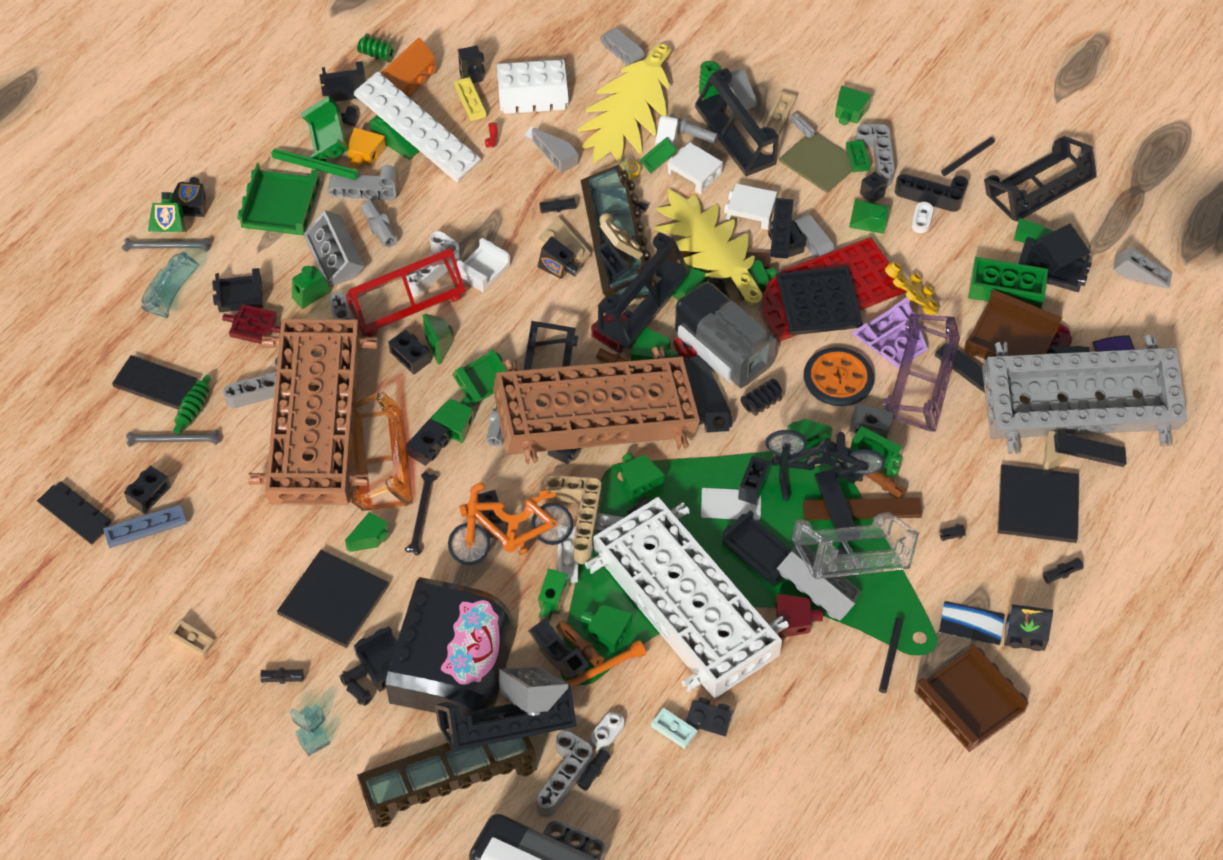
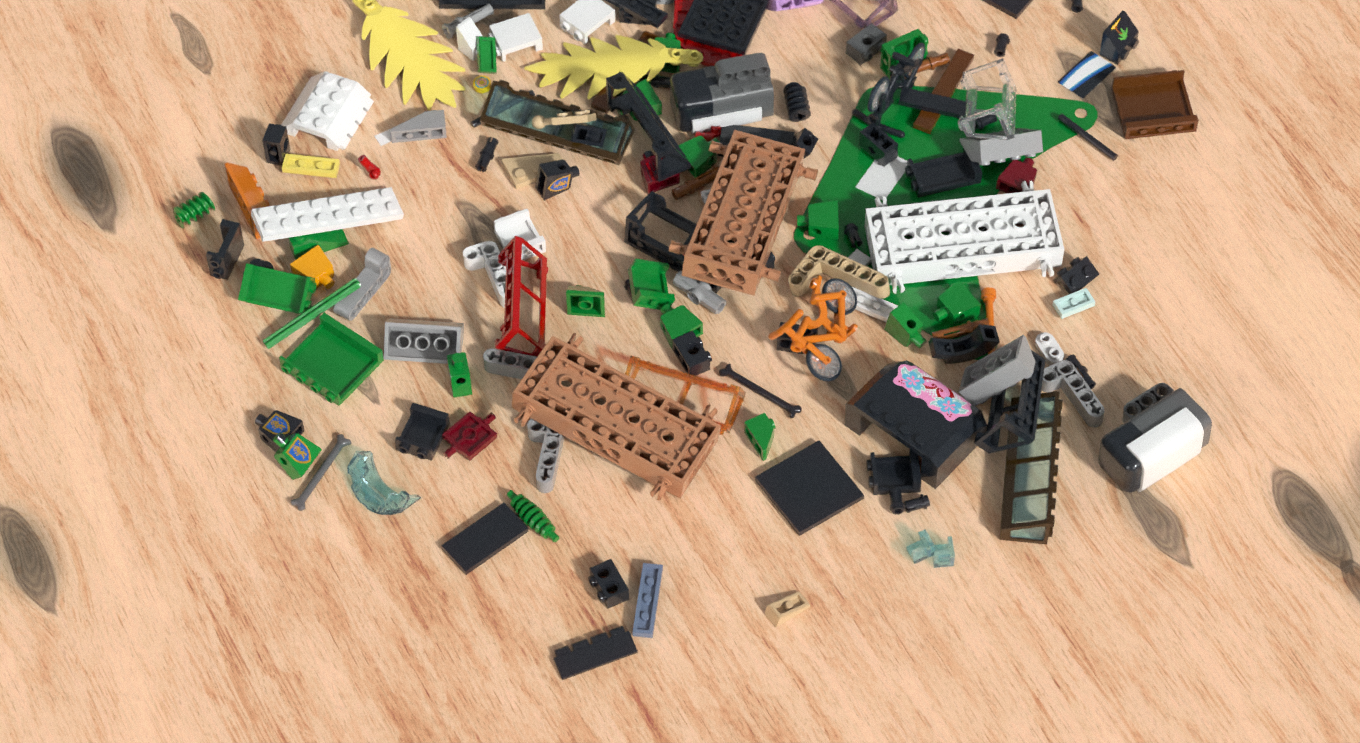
camera: 60 degrees left, 0 degrees up
dark grey piece [126,430,220,447] -> none
black pin [260,667,304,684] -> none
light grey piece [361,199,398,248] -> none
black brick [388,329,431,375] -> none
light grey beam [600,27,645,66] -> none
green slope [787,419,832,451] -> none
wedge [803,347,874,407] -> none

